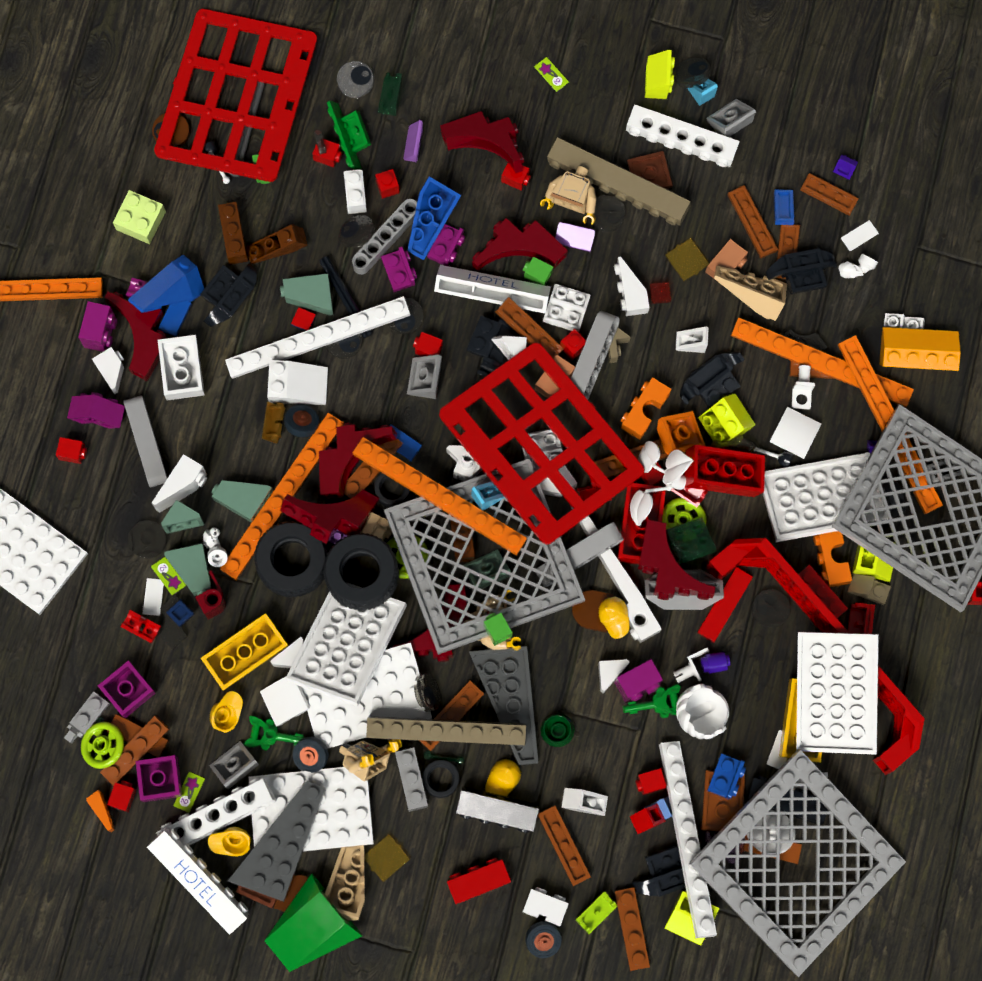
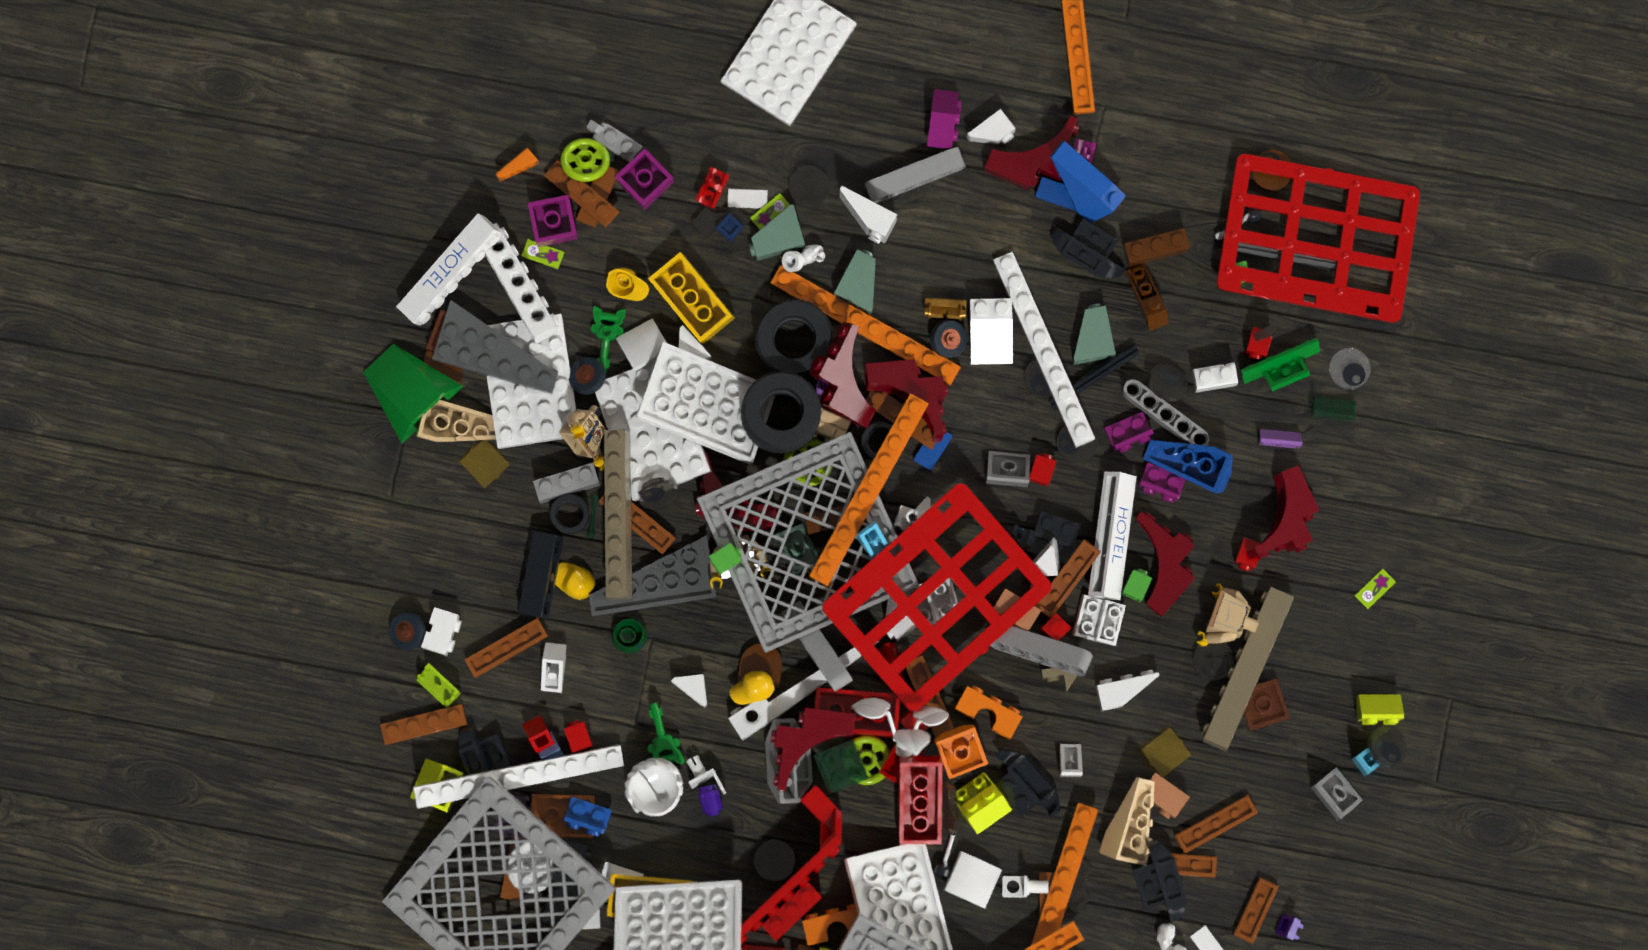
camera: 90 degrees right, 5 degrees up
red brick [56,437,87,464] -> none
magenta brick [78,301,117,352] -> none
red brick [107,780,136,812] -> none
yellowish green brick [113,190,166,244] -> none
white slope [158,335,205,400] -> none
sand green slope [161,500,204,534] -> none
dark red piece [195,570,226,620] -> none
yellow piece [208,827,251,856] -> none
light grey slope [209,741,259,789] -> none
red tile [291,307,316,331] -> none
red brick [375,169,399,199] -> none
red brick [447,858,511,905] -> none
slope [555,222,595,252] -> none
magenta brick [614,659,663,703] -> none
white brick [626,104,739,167] -> none
clear red plate [650,282,671,304] -> none
red tile [697,567,753,643] -> none
blue tile [774,189,794,225] -> none

